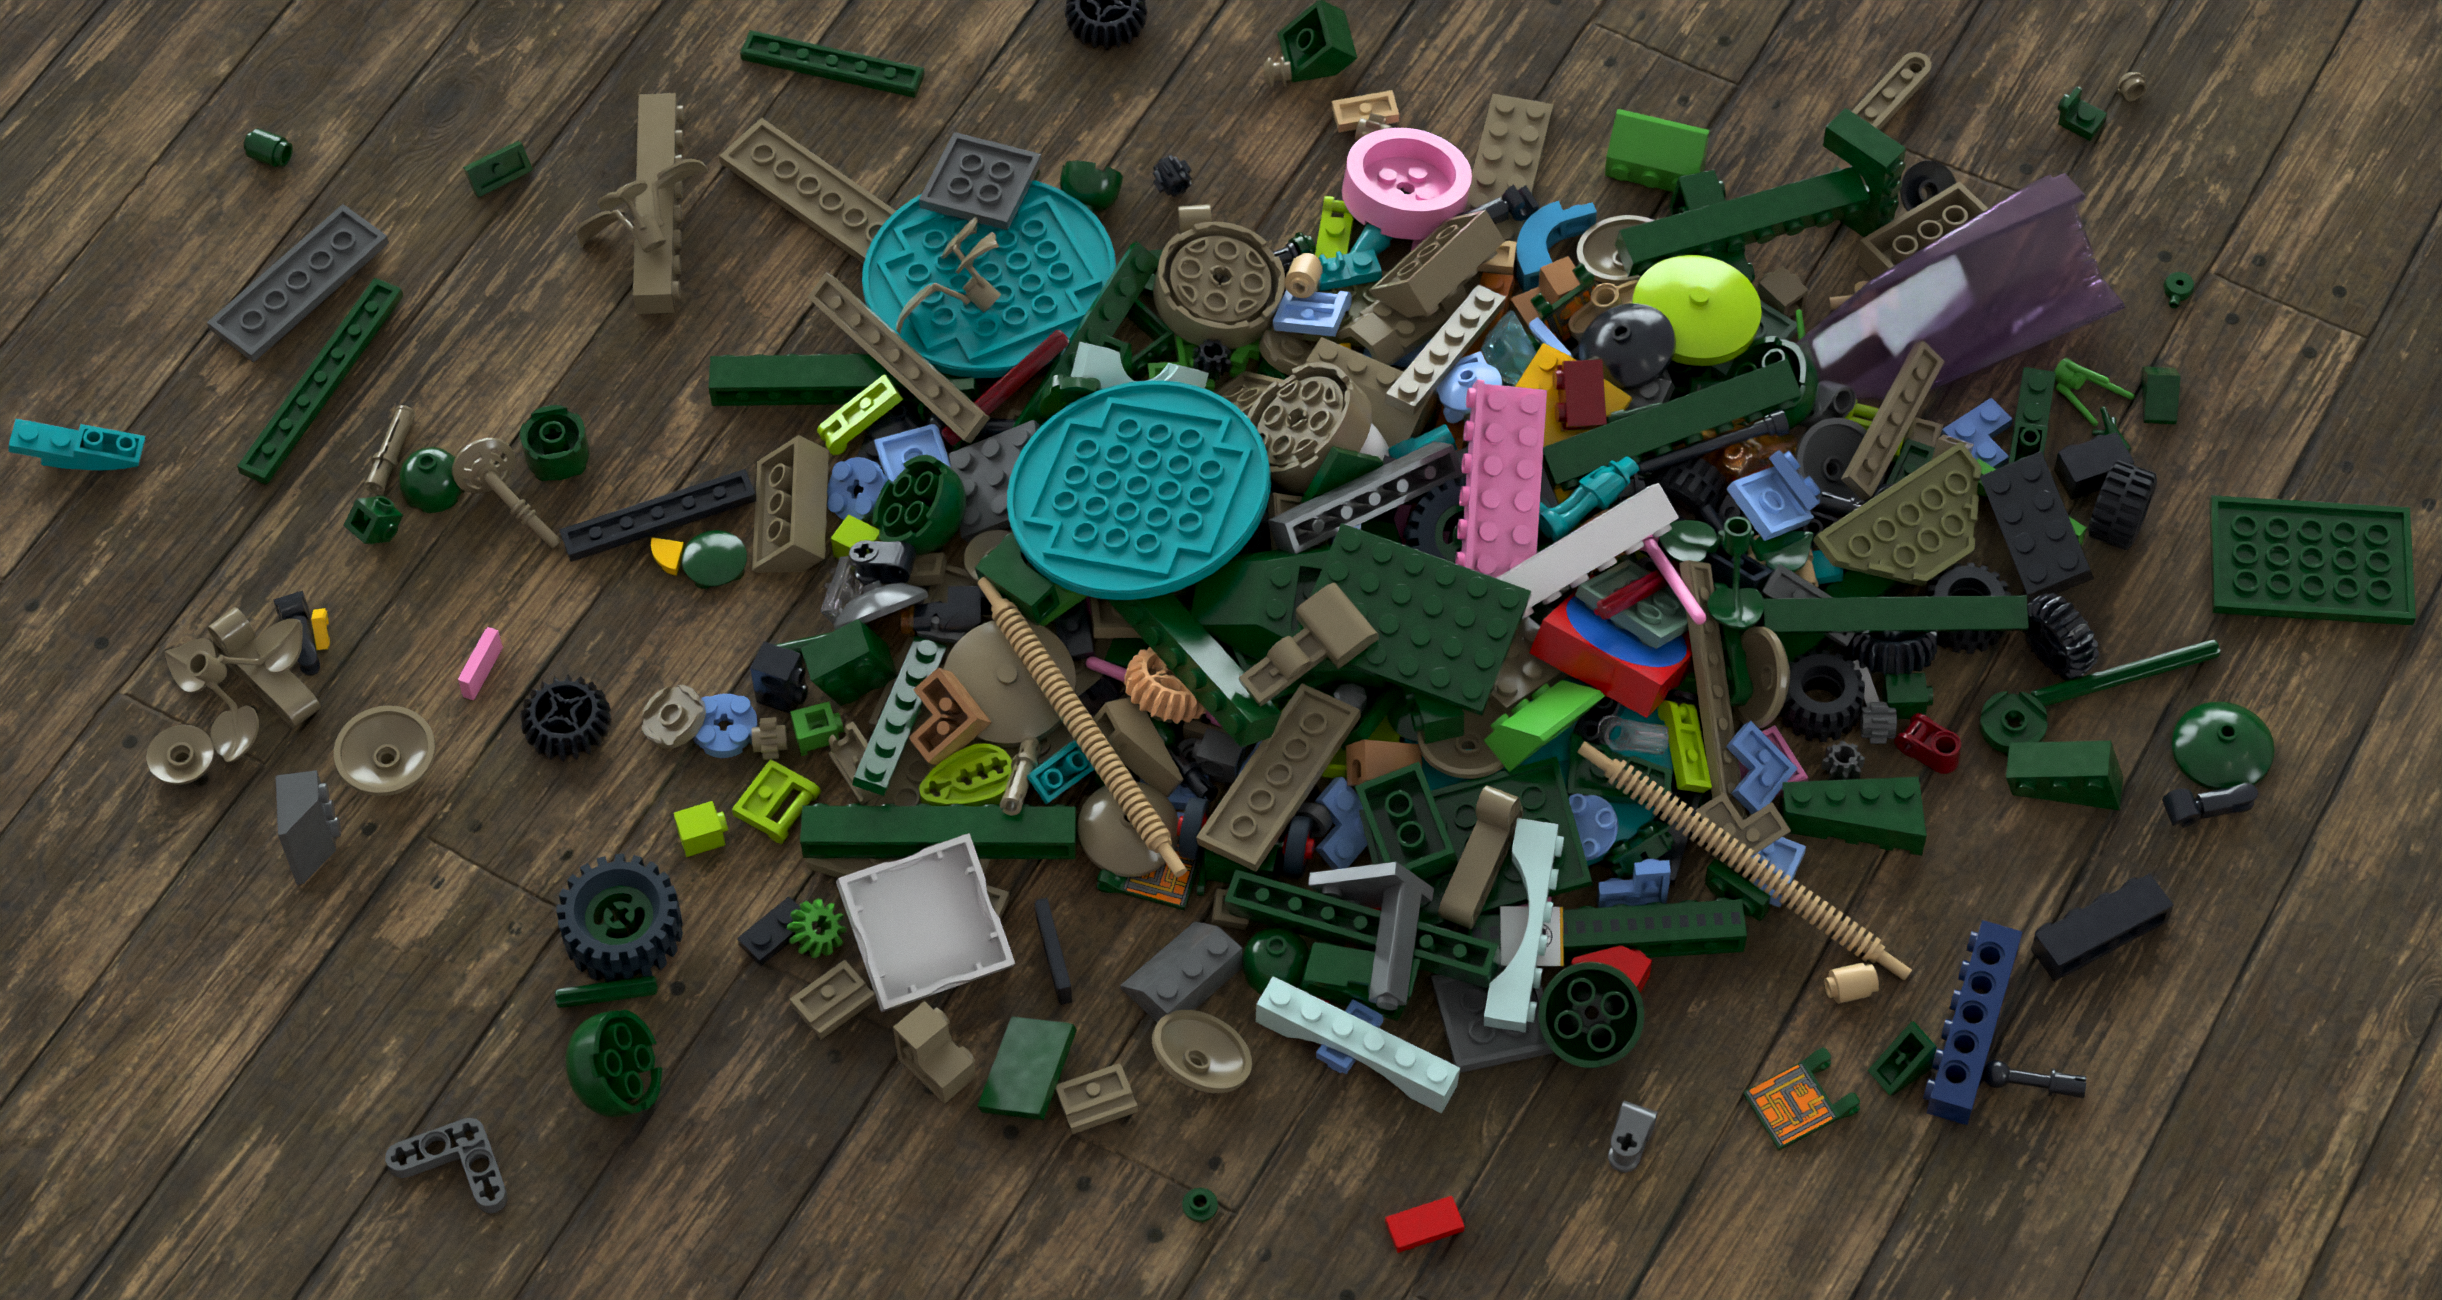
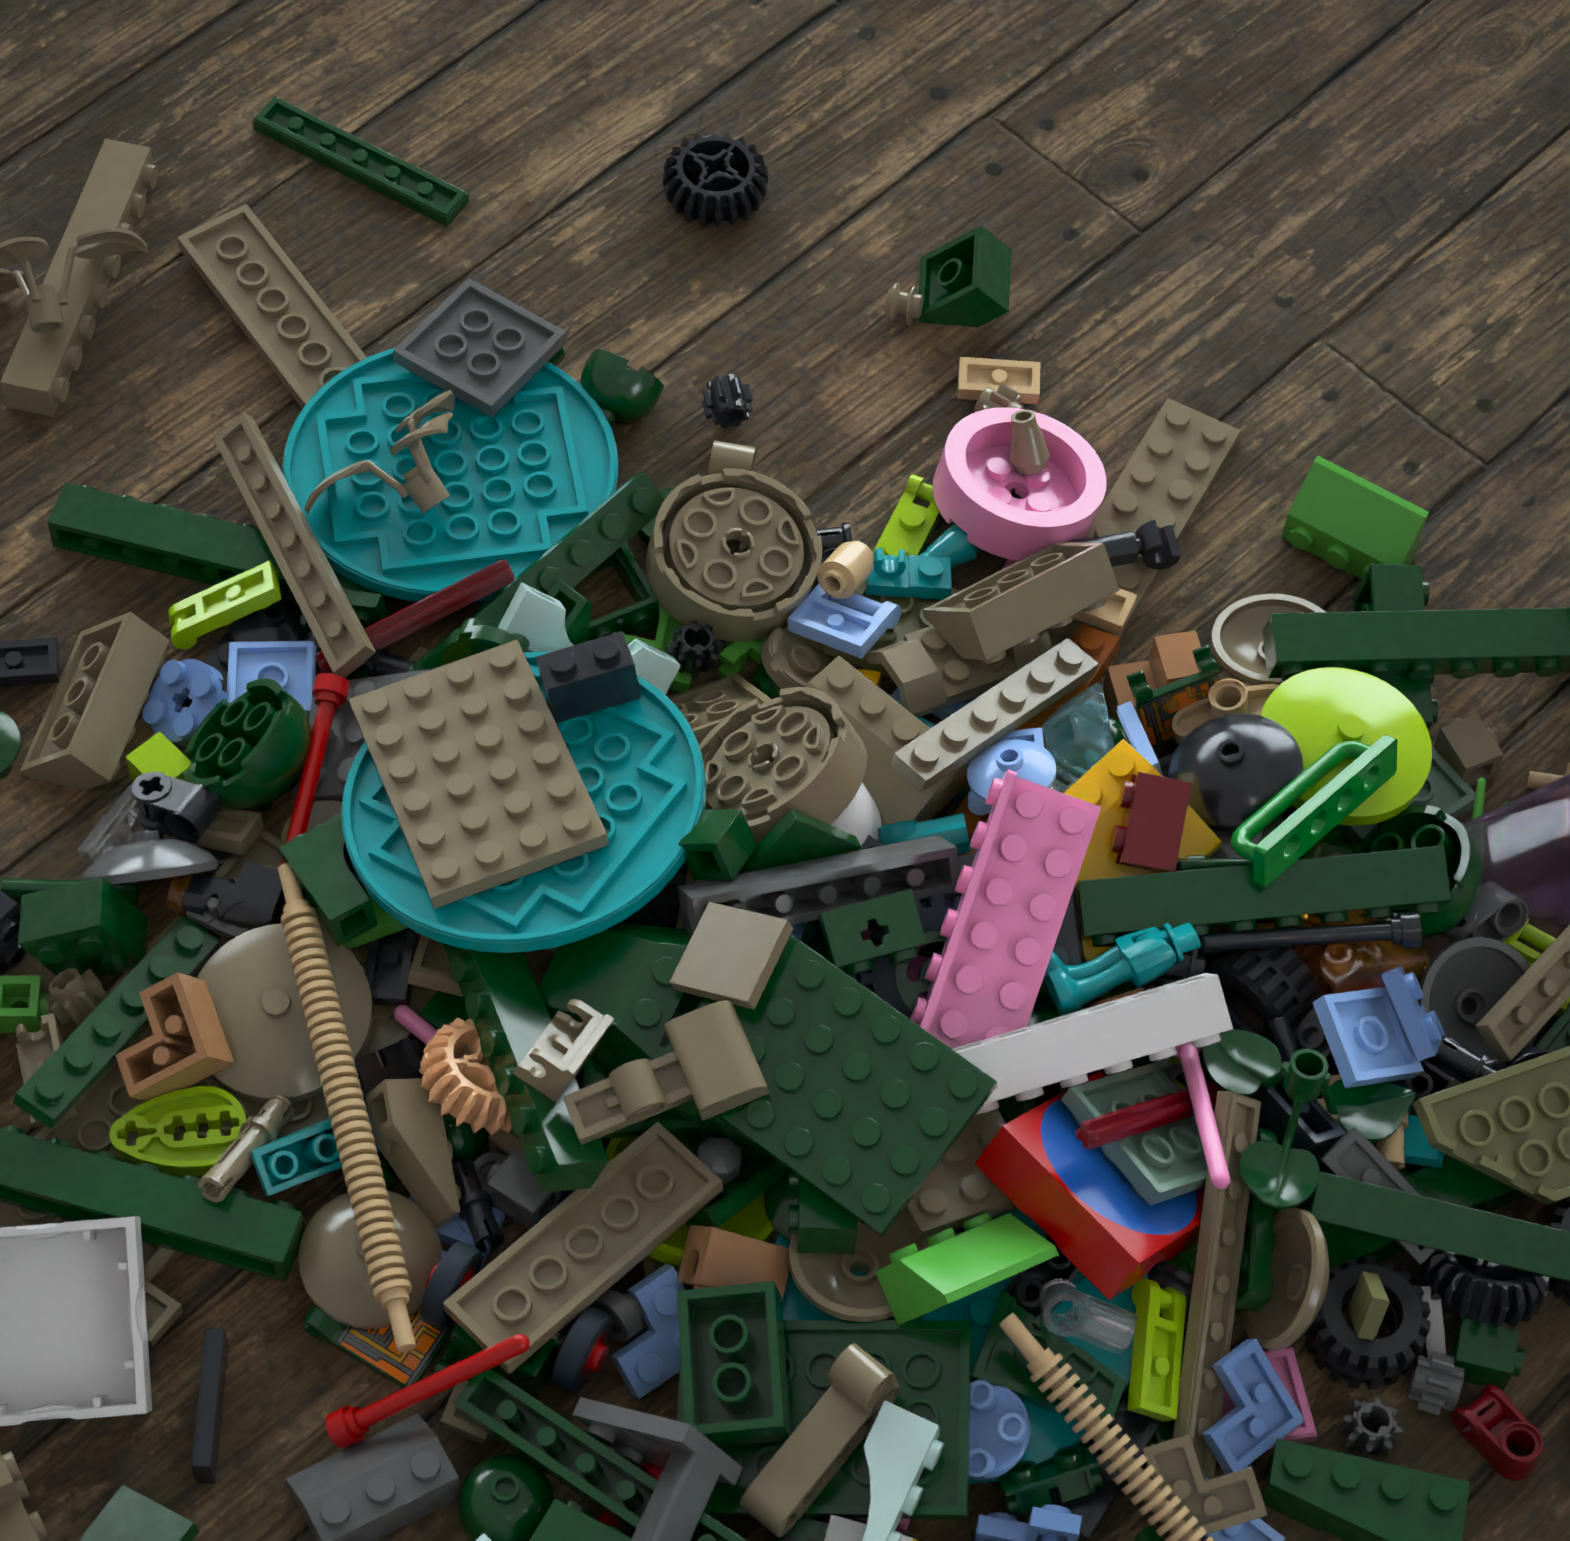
camera: 10 degrees right, 0 degrees up
dark green plate [1288,232,1316,256] -> none
dark azure arch [1516,201,1597,293] -> none
none -> dark tan gear [46,968,106,1025]
none -> red piece [280,673,350,865]
none -> red piece [326,1334,530,1449]
none -> dark tan plate [349,640,609,909]
none -> dark tan hinge [513,999,614,1103]
none -> black brick [536,631,641,723]
none -> dark tan tile [669,902,793,1010]
none -> dark green brick [678,809,757,880]
none -> dark green brick [818,889,927,976]
none -> dark tan cone [1009,410,1050,475]
none -> green piece [1231,734,1398,887]
none -> olive tile [1347,1271,1390,1340]

